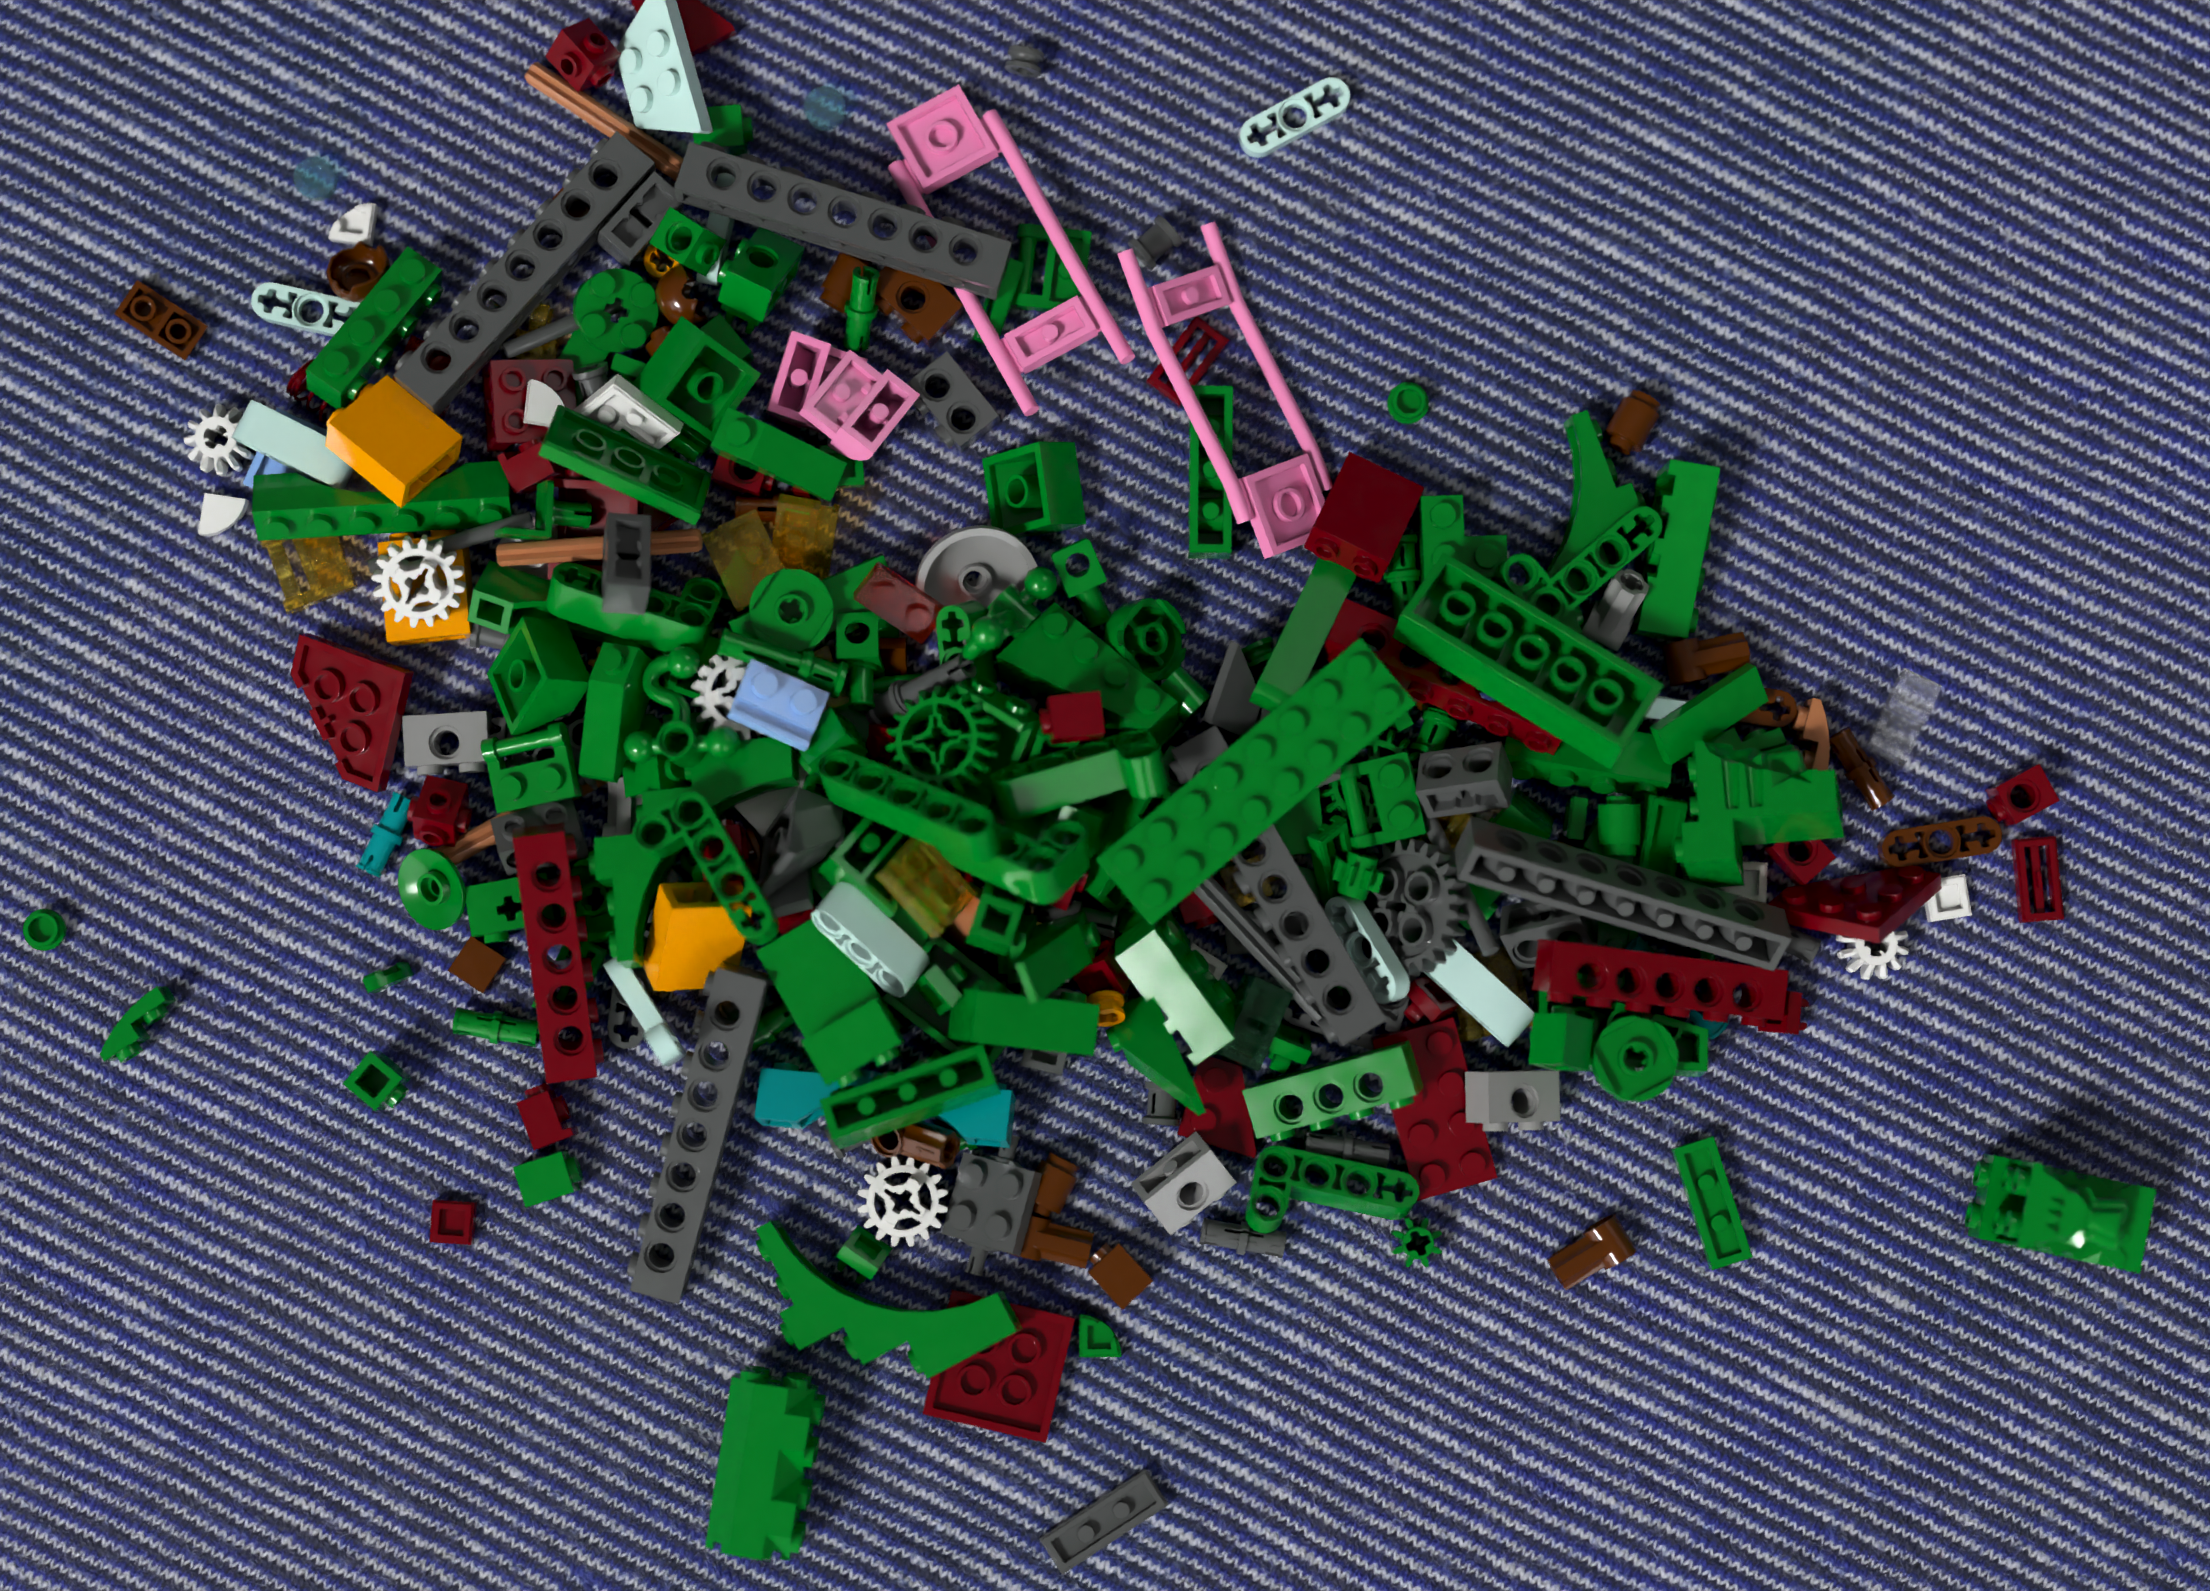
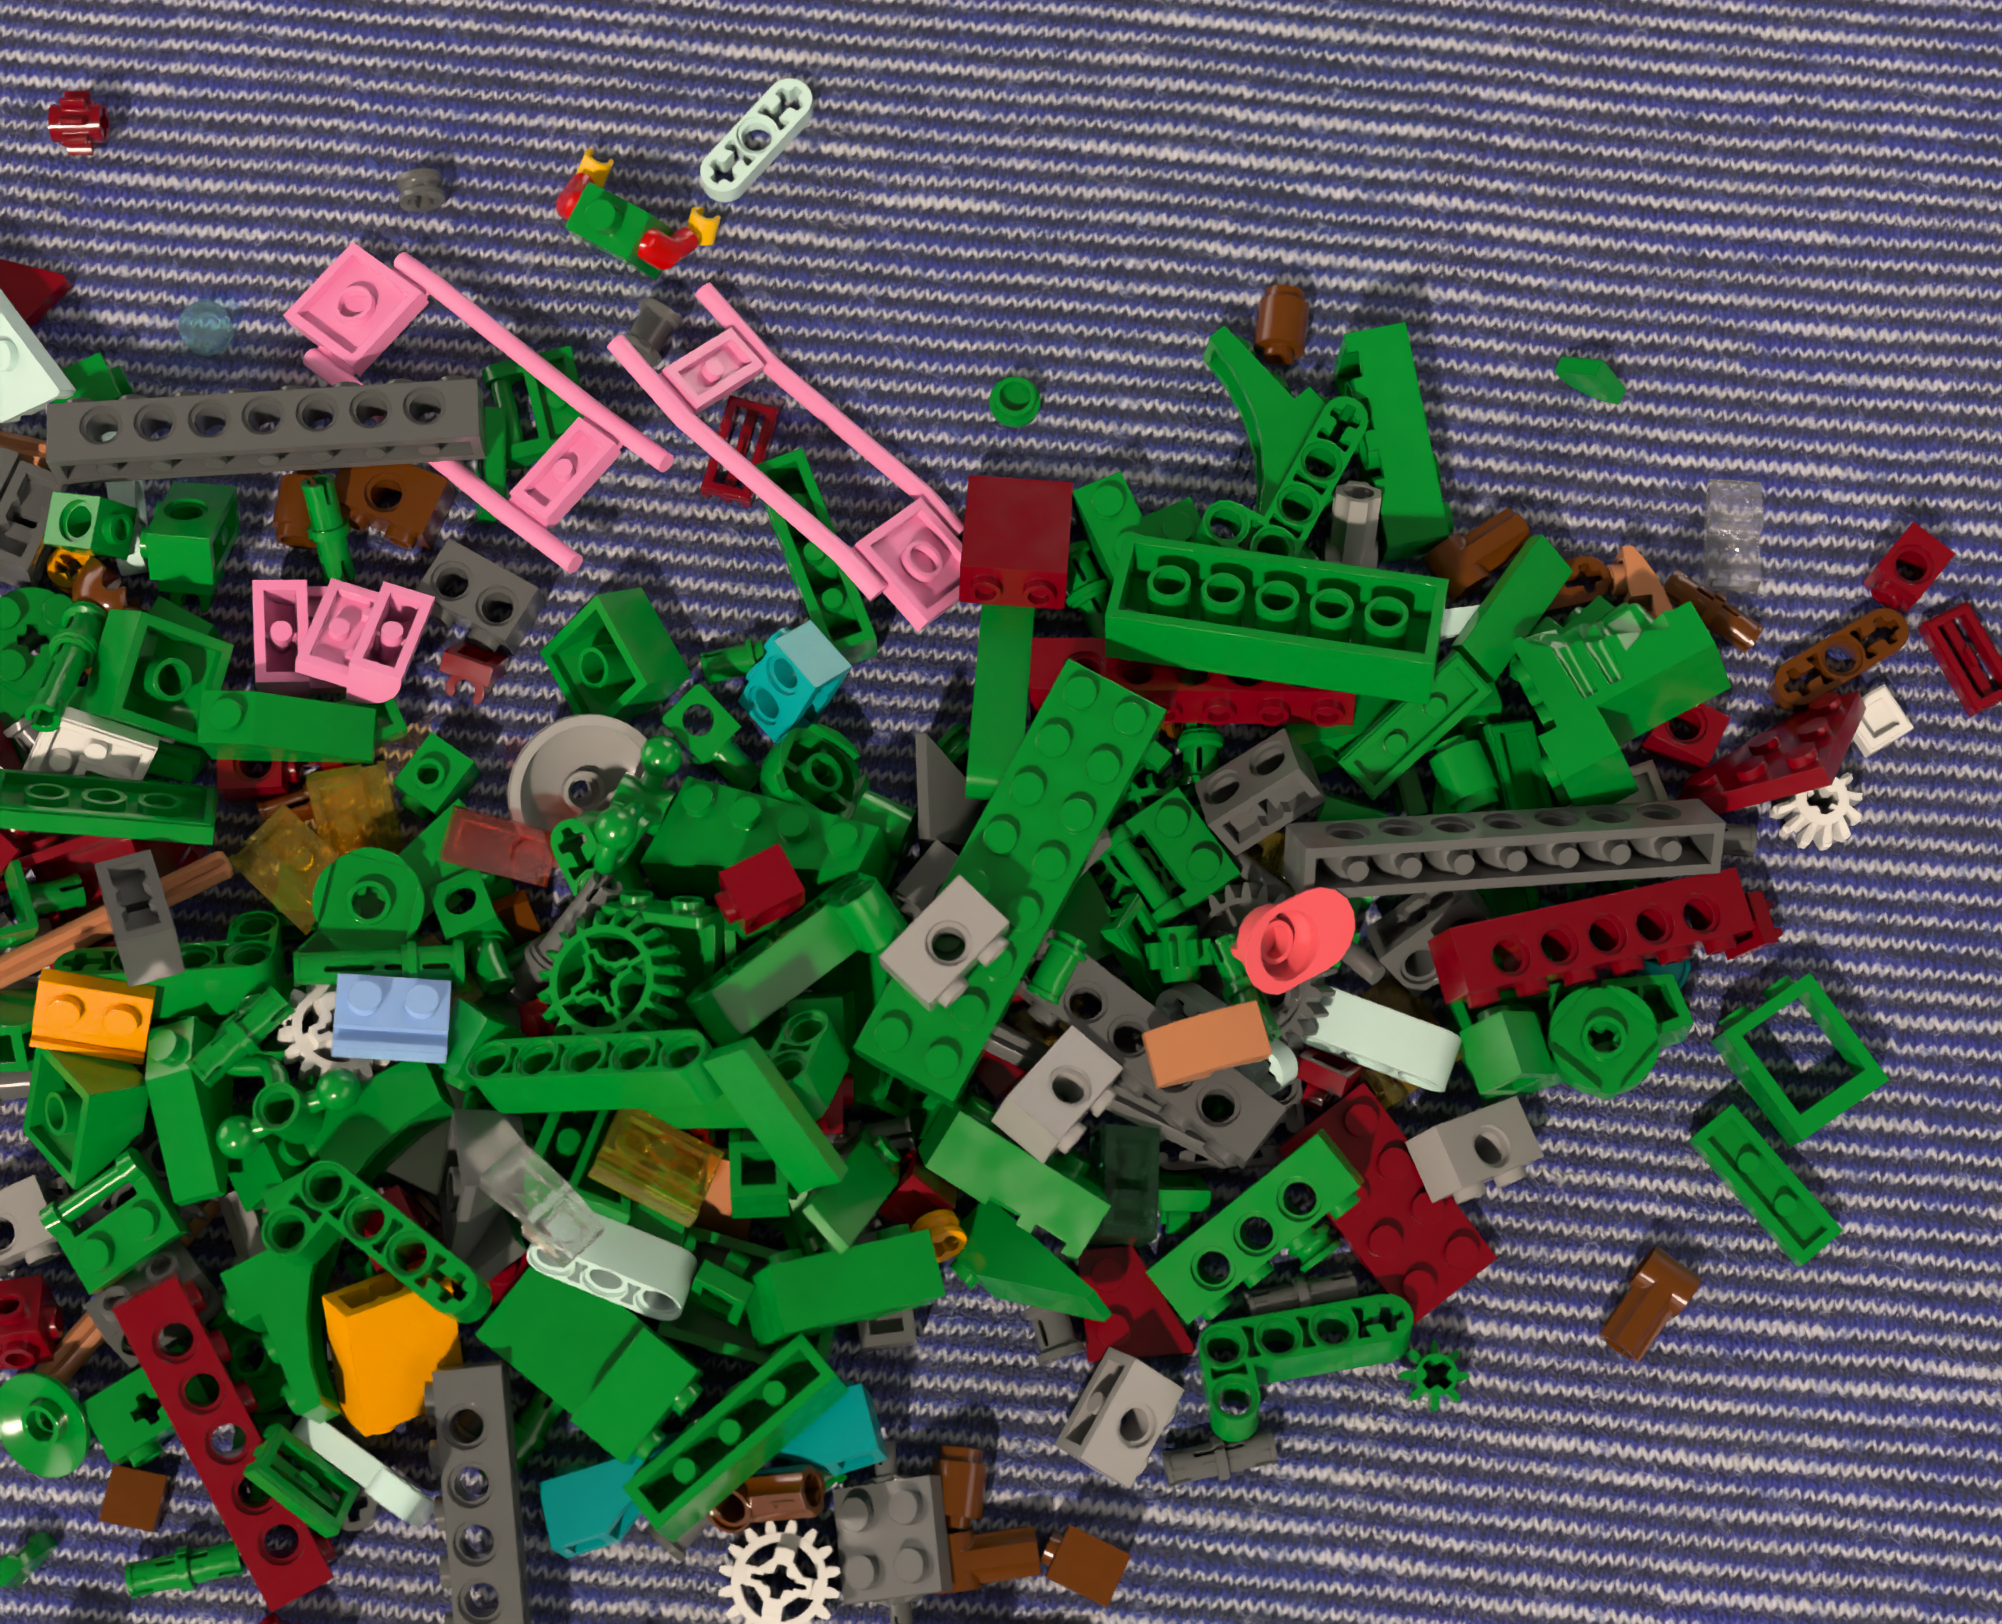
camera: 20 degrees left, 10 degrees down
none -> green pin [25,601,108,732]
none -> light orange plate [29,968,157,1065]
none -> green pin [185,986,296,1089]
none -> green tile [243,1423,361,1538]
none -> green brick [392,732,482,822]
none -> dark red tile [439,640,510,705]
none -> clear slope [480,1141,604,1268]
none -> torso [556,148,721,281]
none -> green pin [700,636,766,686]
none -> green tile [702,1037,849,1194]
none -> teal brick [738,620,852,743]
none -> light grey brick [879,875,1009,1012]
none -> light grey brick [991,1025,1123,1164]
none -> green pin [1026,930,1088,1006]
none -> nougat slope [1142,1000,1272,1089]
none -> green pin [1208,933,1282,1044]
none -> coral piece [1230,887,1355,995]
none -> green bush [1287,1222,1343,1274]
none -> green tile [1334,650,1493,801]
none -> green tile [1554,356,1626,405]
none -> green window [1711,973,1889,1148]

